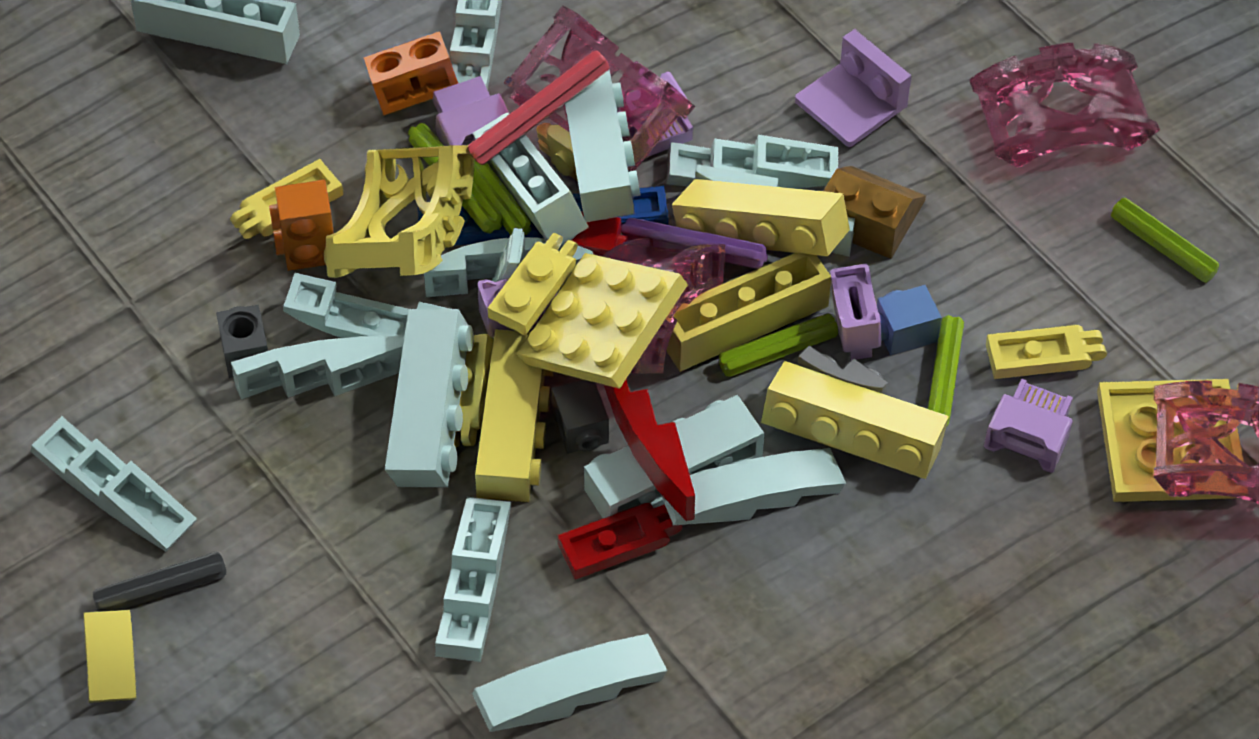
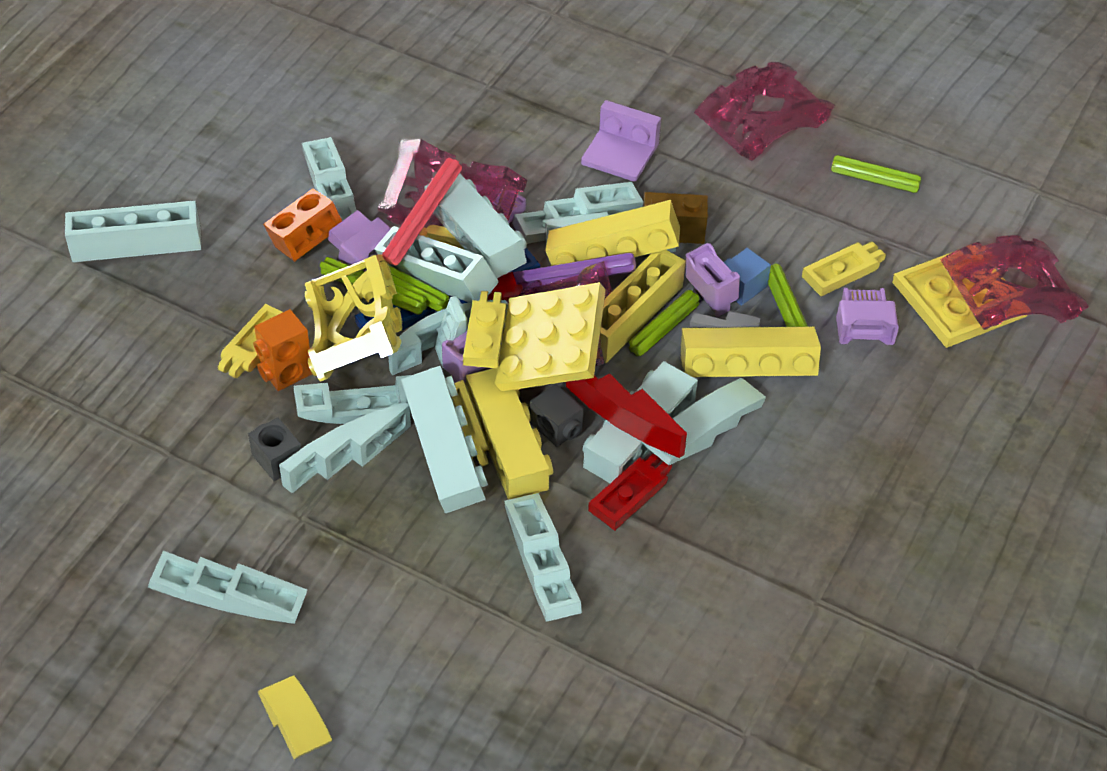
camera: 25 degrees left, 5 degrees down
dark grey axle [93,552,226,612] -> none
light aqua slope [472,634,667,732] -> none

